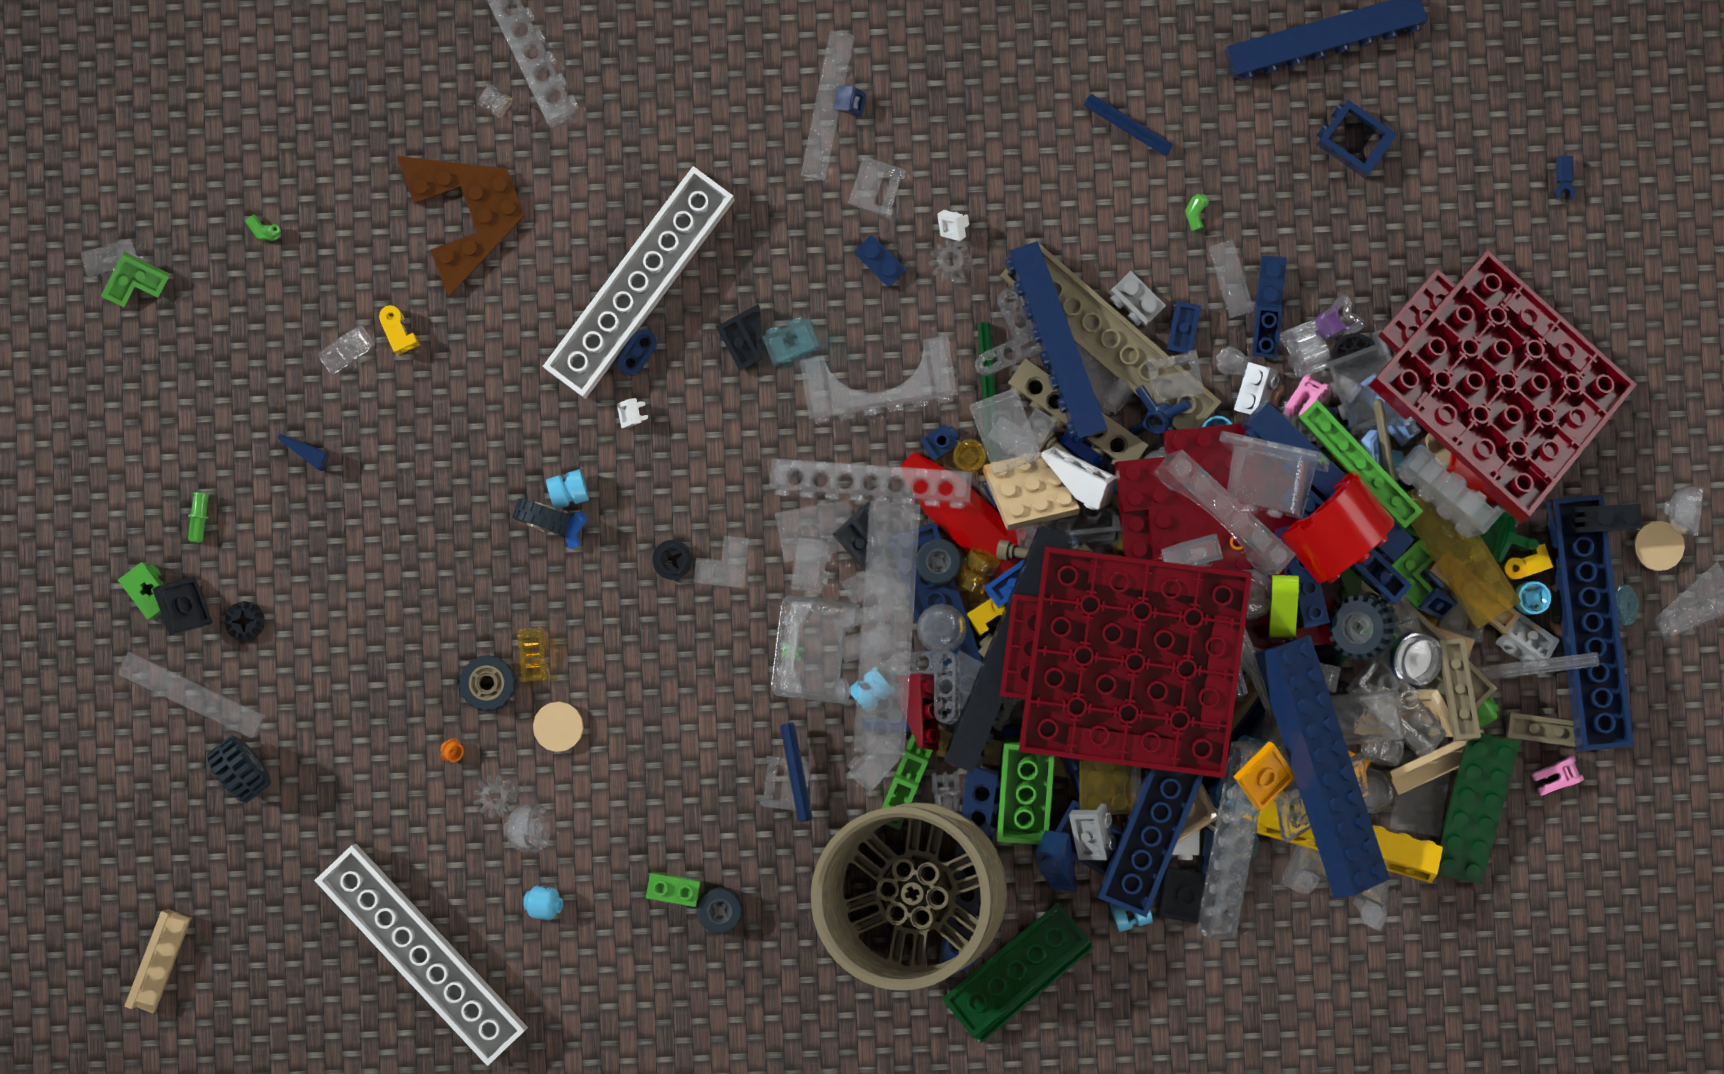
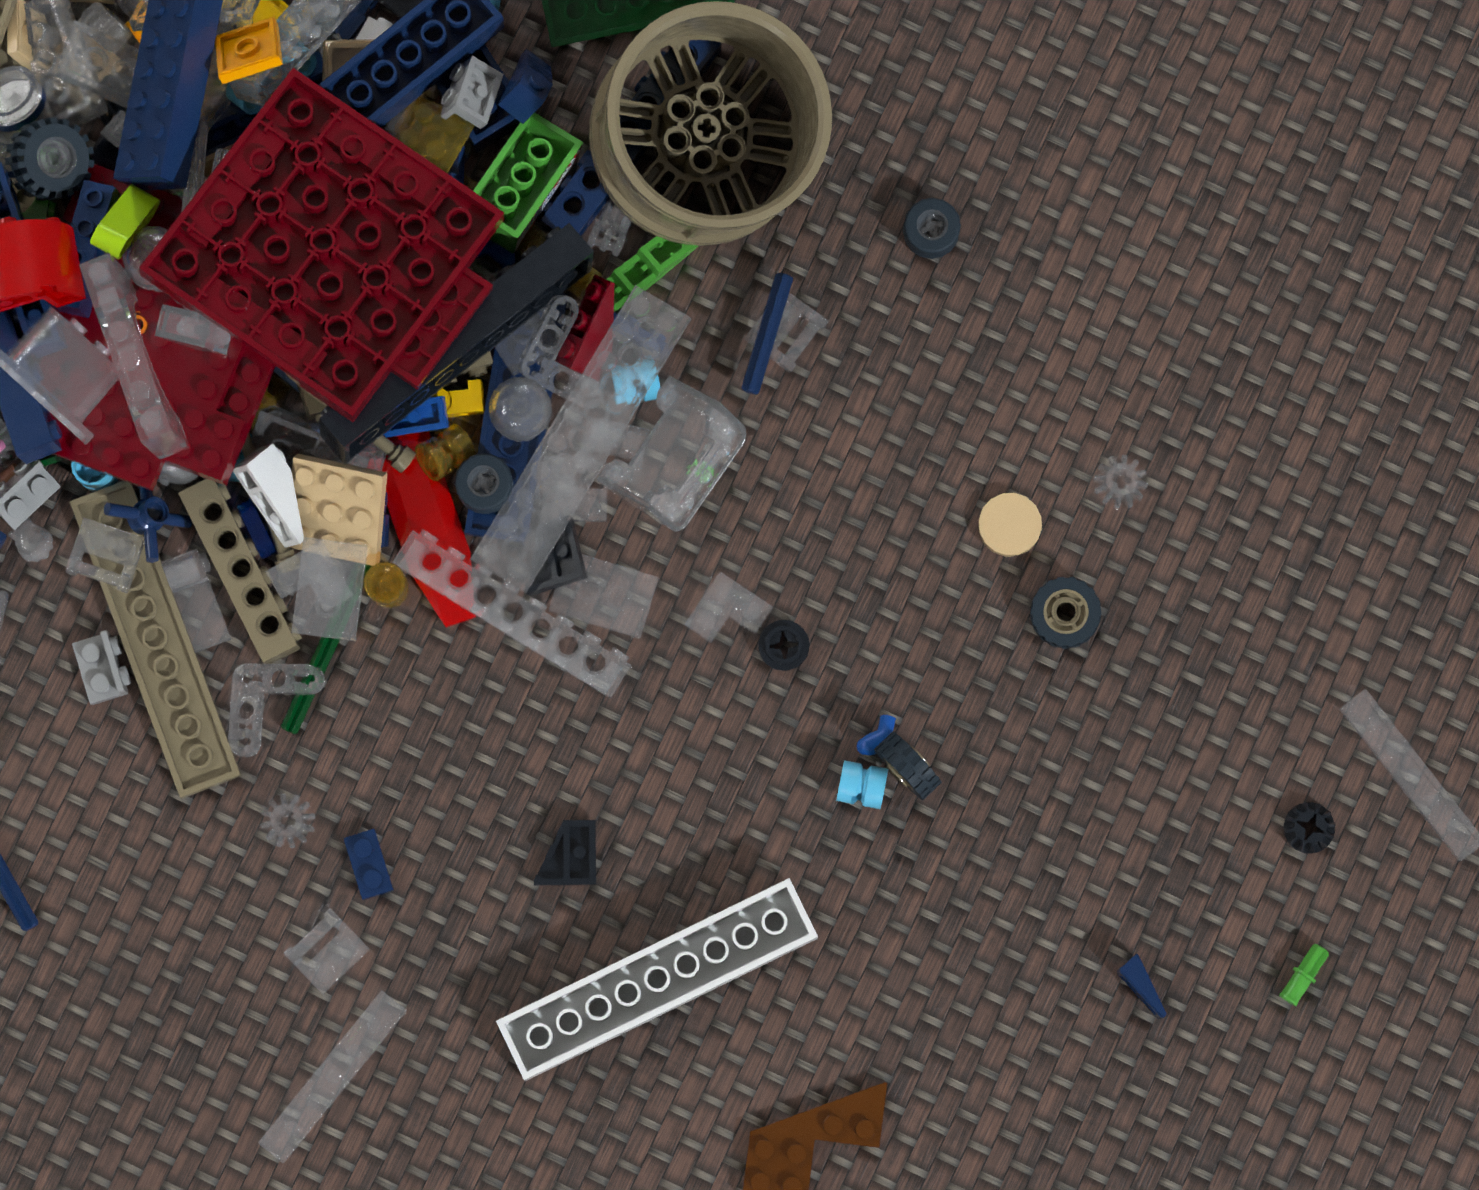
camera: 155 degrees left, 5 degrees down
bright green brick [118,562,167,621] -> none
black tile [152,577,213,636] -> none
black wheel [207,735,271,803] -> none
white brick [314,844,528,1066] -> none
clear slope [317,324,375,375] -> none
yellow leg [379,305,420,355] -> none
orange plate [440,738,464,763] -> none
clear cylinder [504,803,550,854] -> none
clear yellow slope [517,627,547,682] -> none
medium azure head [523,886,563,921] -> none
white tile [617,398,648,428] -> none
dark blue plate [618,329,657,376] -> none
bright green brick [646,871,702,907] -> none
clear light blue brick [762,317,820,367] -> none
clear brick [791,535,832,593] -> none
clear arch [799,336,958,424] -> none
dark blue slope [834,85,866,117] -> none
clear brick [847,735,903,793] -> none
dark blue brick [920,424,960,462] -> none
white tile [937,210,969,241] -> none
dark blue brick [1005,241,1107,442] -> none
dark blue plate [1166,301,1201,355] -> none

